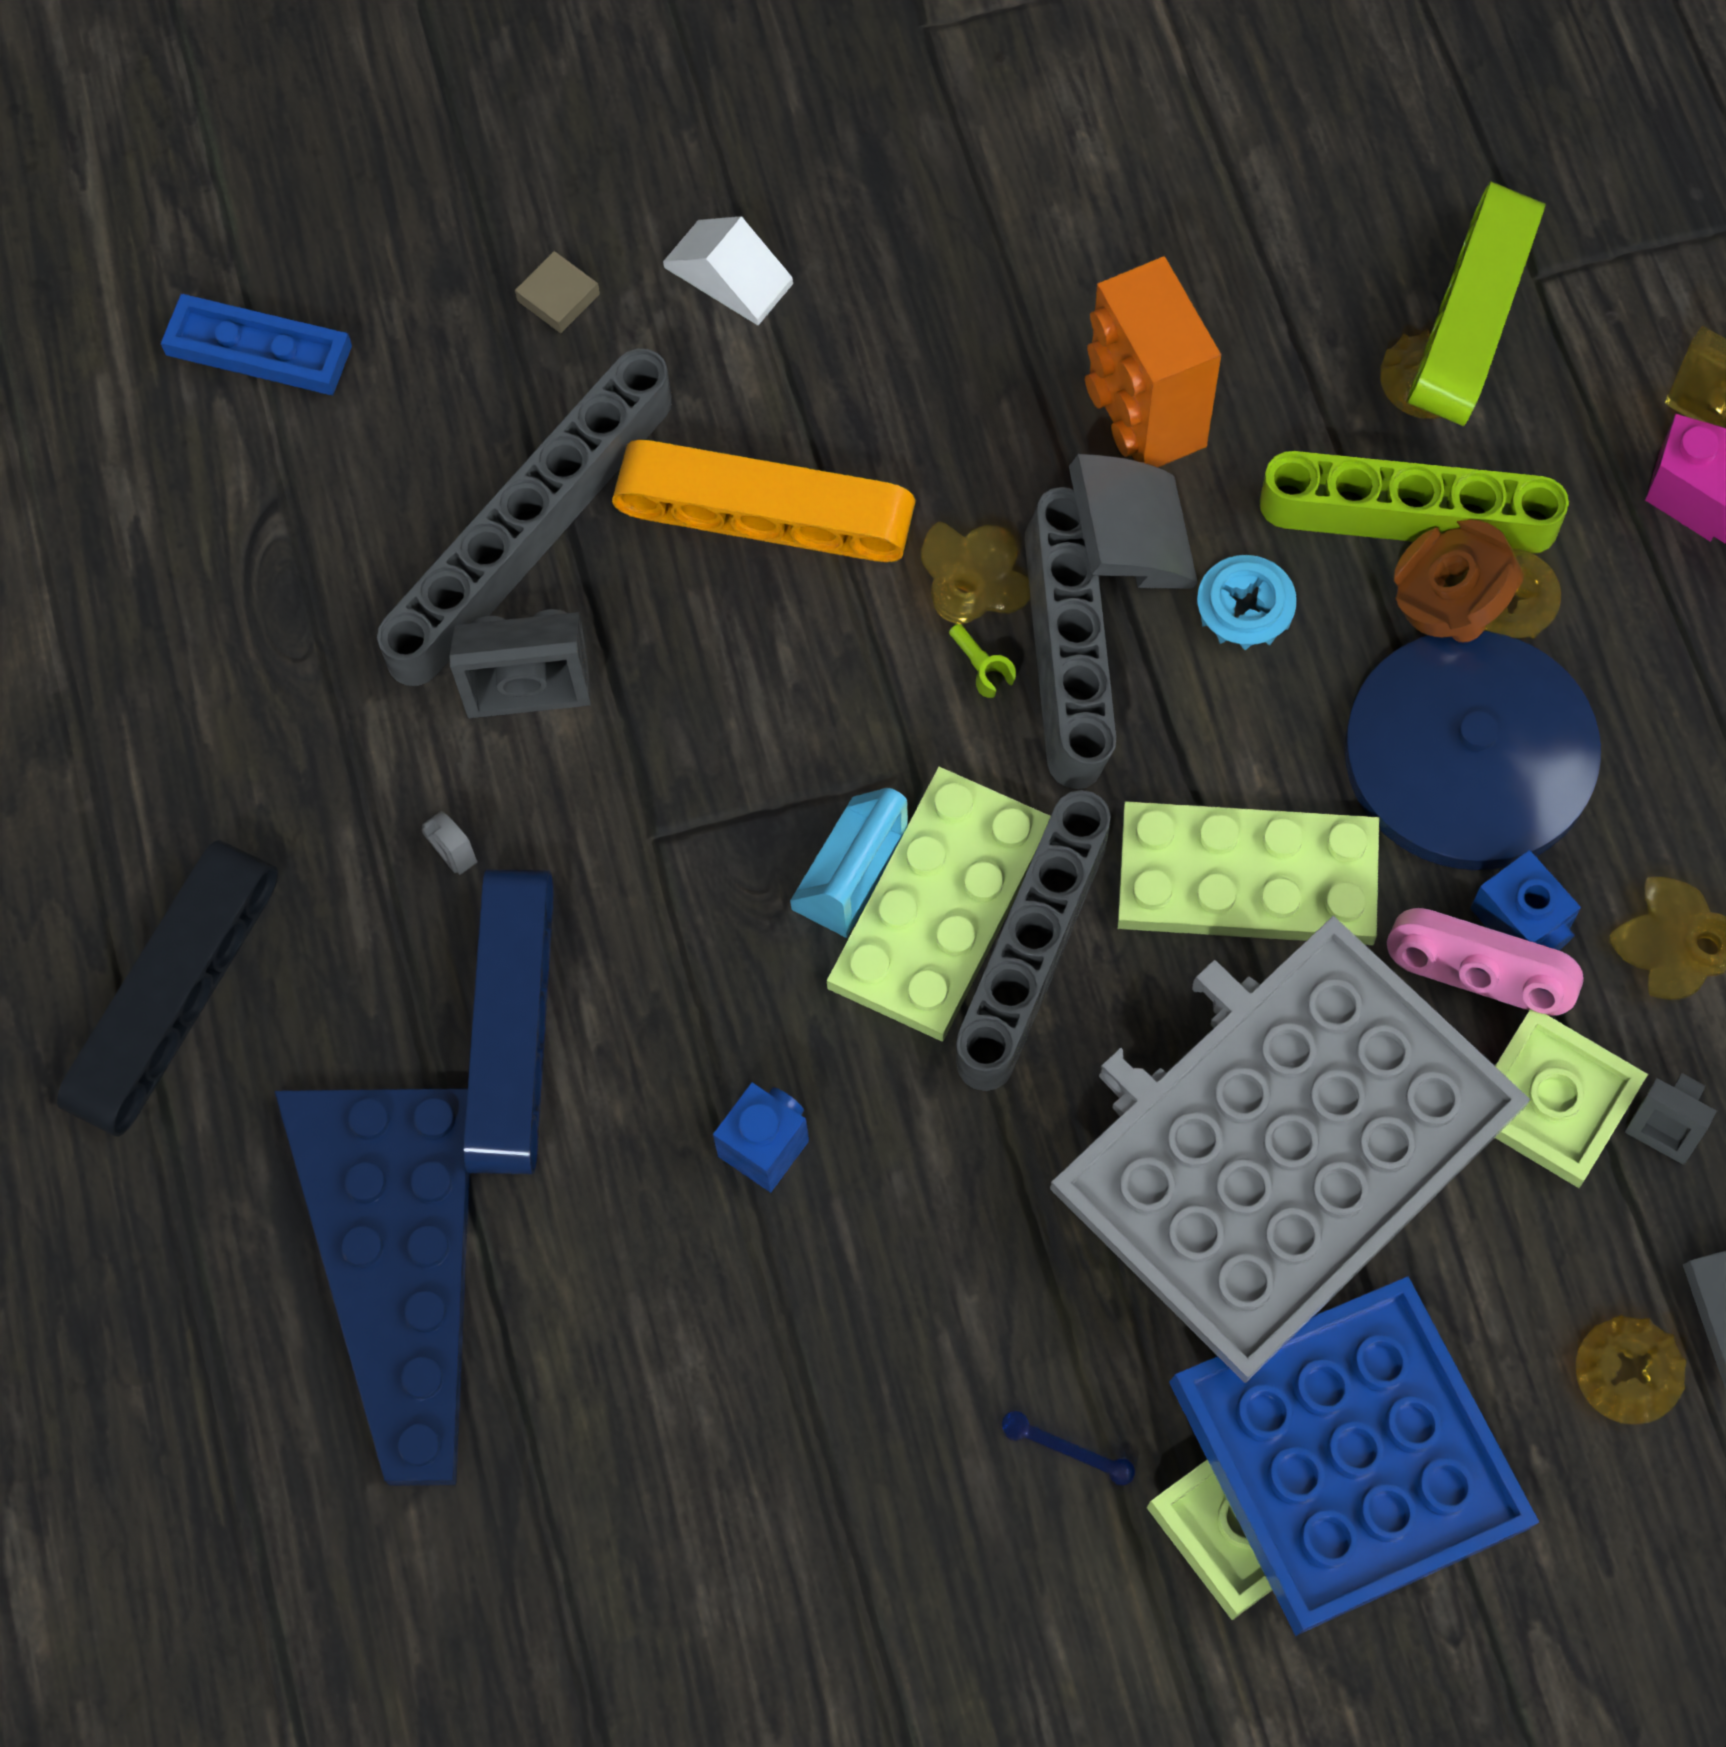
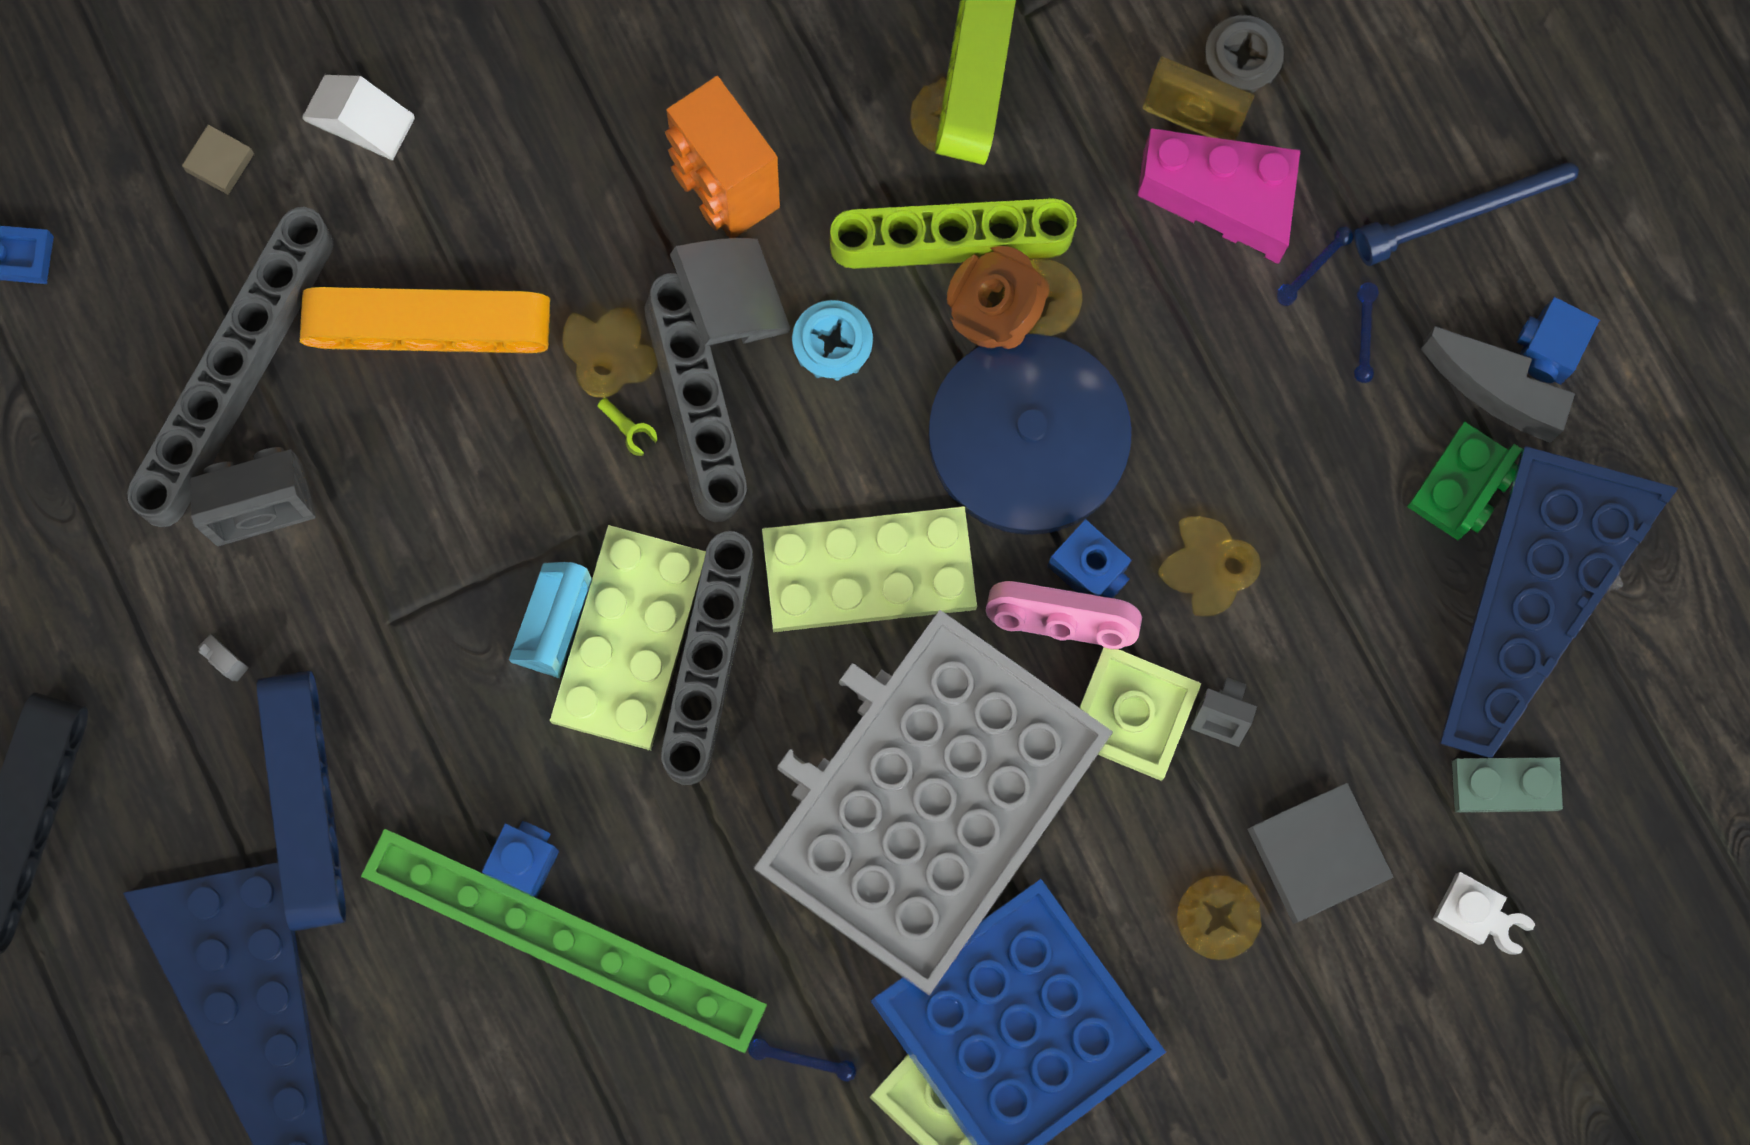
camera: 20 degrees left, 10 degrees up
none -> bright green plate [361,829,767,1054]

